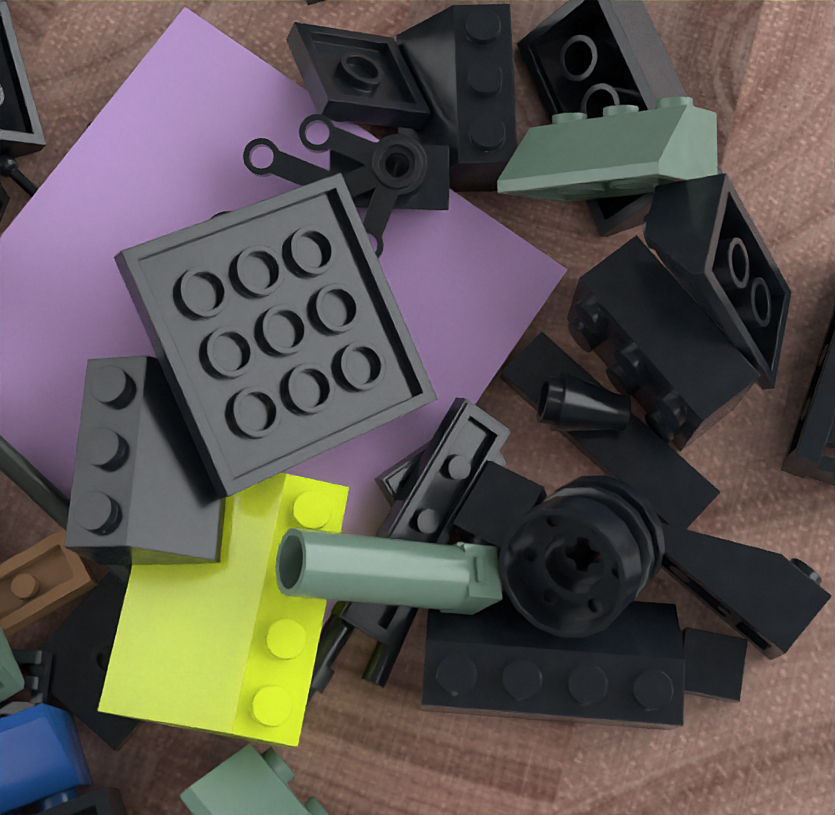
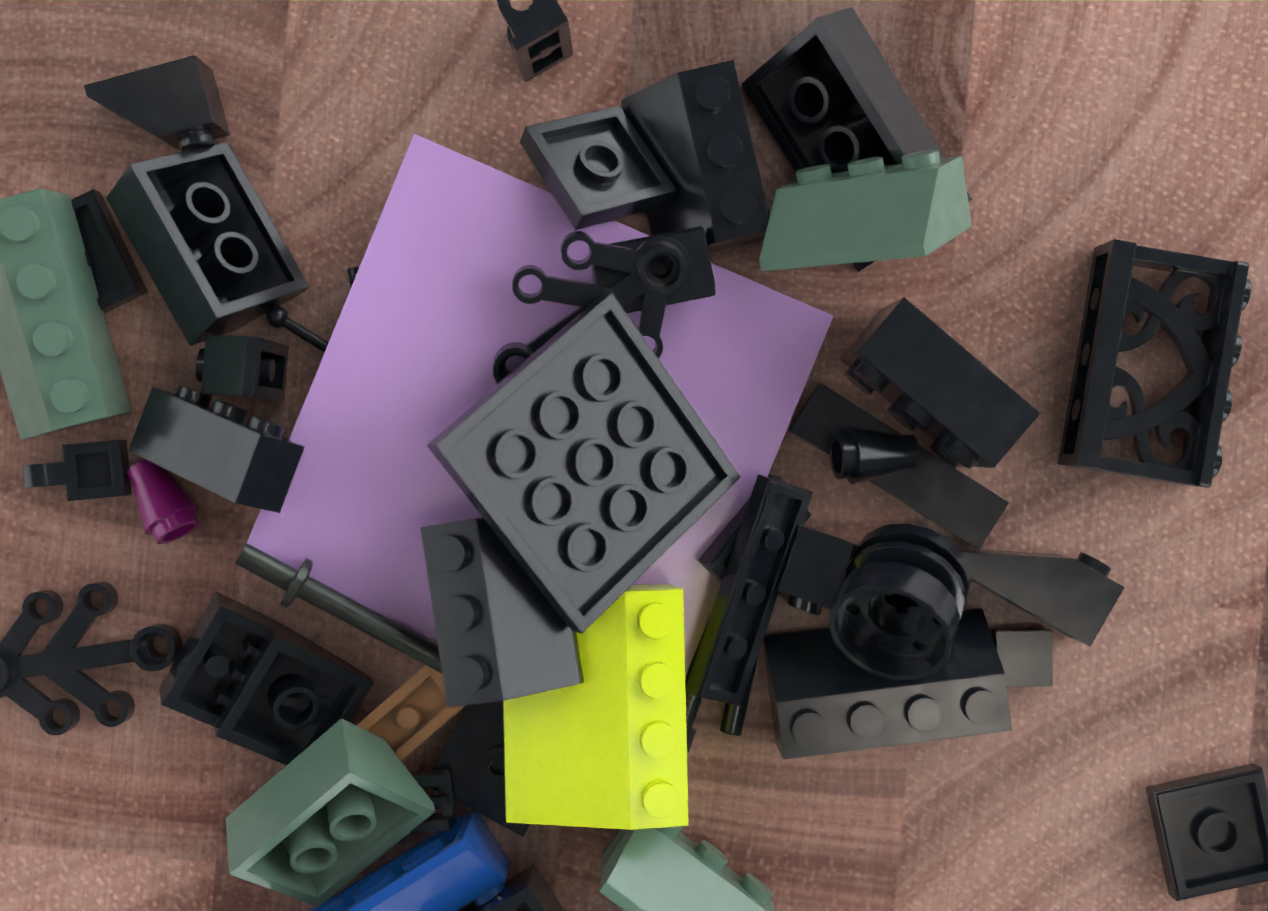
camera: 15 degrees left, 15 degrees up
sand green piece [275,528,502,615] -> none
black slope [643,173,792,390] -> none

